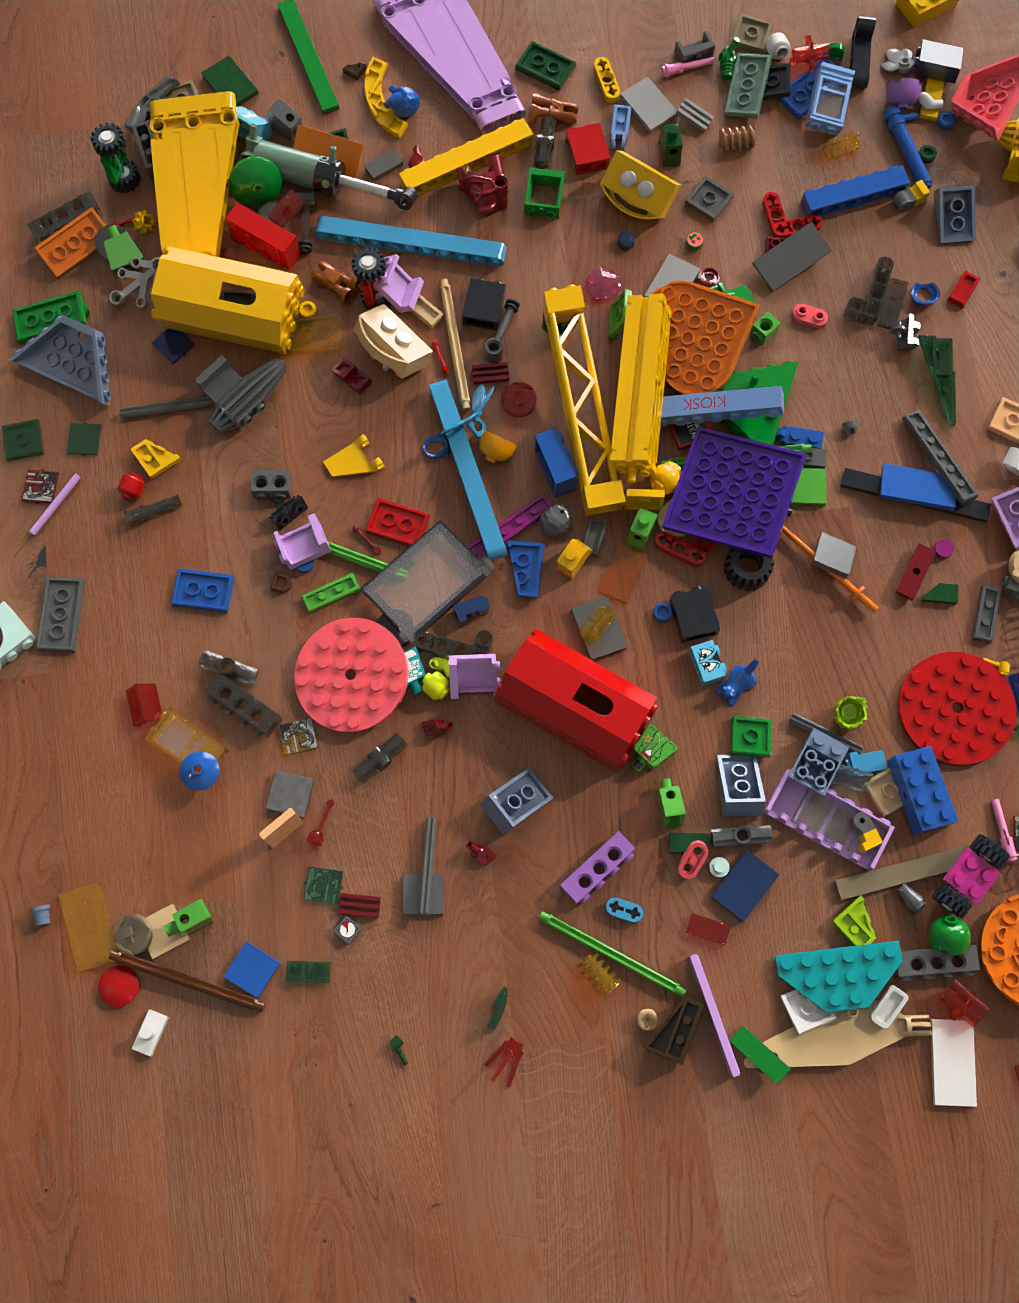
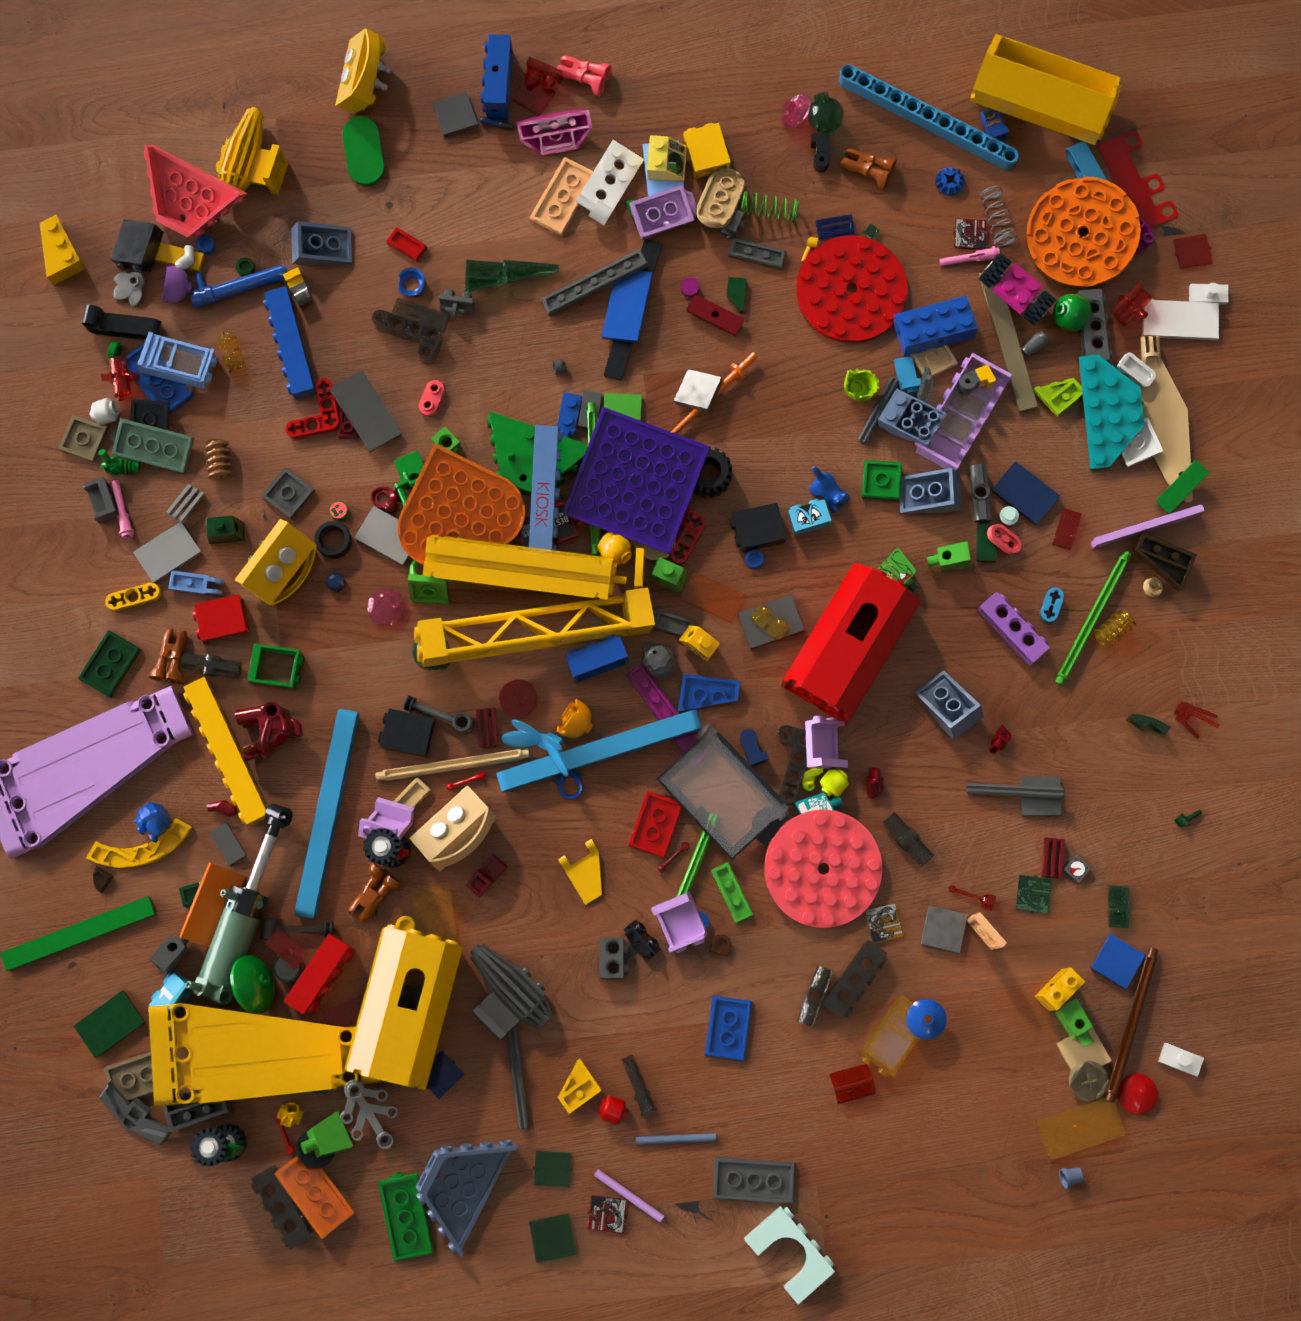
camera: 85 degrees left, 5 degrees up
none -> black tyre [314,521,352,559]
none -> sand blue bar [636,1133,716,1145]
none -> yellow window [1034,967,1085,1011]
none -> white tile [1189,283,1228,305]

